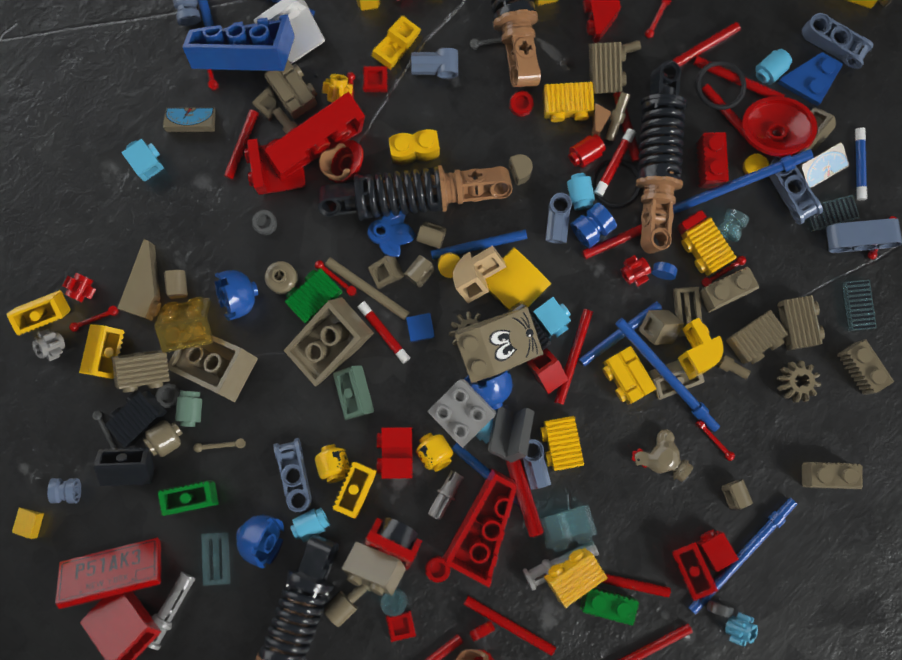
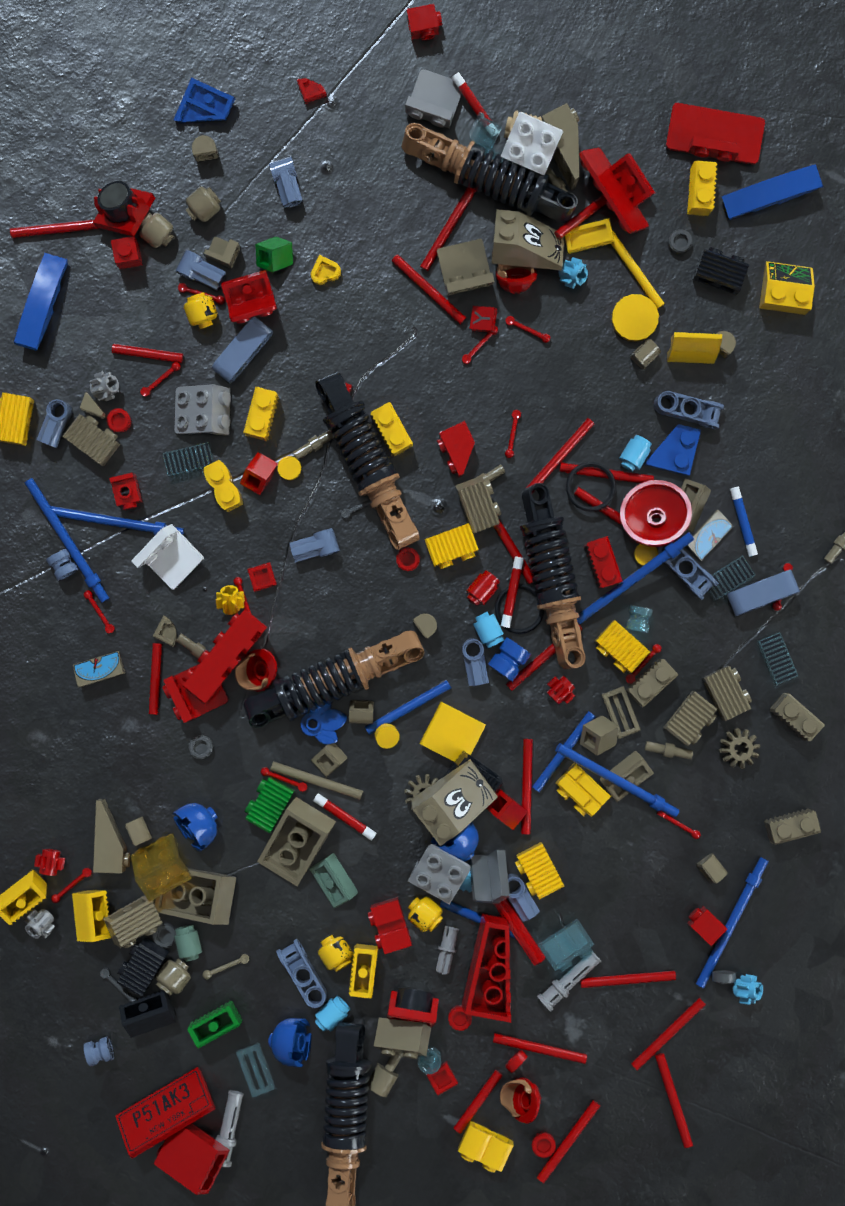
camera: 20 degrees left, 5 degrees up
yellow slope [12,507,44,539] -> none
medium azure brick [121,138,164,182] -> none
blue wedge [183,14,295,71] -> none
dark tan brick [264,60,318,120] -> none
dark tan head [265,261,299,295] -> none
yellow slope [372,15,421,70] -> none
yellow brick [389,129,440,165] -> none
dark tan brick [404,255,435,288] -> none
blue tile [406,313,435,342] -> none
tan brick [453,246,506,303] -> none
medium azure brick [532,297,571,337] -> none
yellow brick [544,548,607,608] -> none
green brick [580,587,639,626] -> none
medium nougat slope [592,104,611,136] -> none
dark tan bar [605,92,630,141] -> none
dark tan animal [632,429,693,482] -> none
blue tile [651,262,678,280] -> none
red brick [672,542,719,601] -> none
red tile [677,210,707,235] -> none
yellow brick [678,318,723,380] -> none

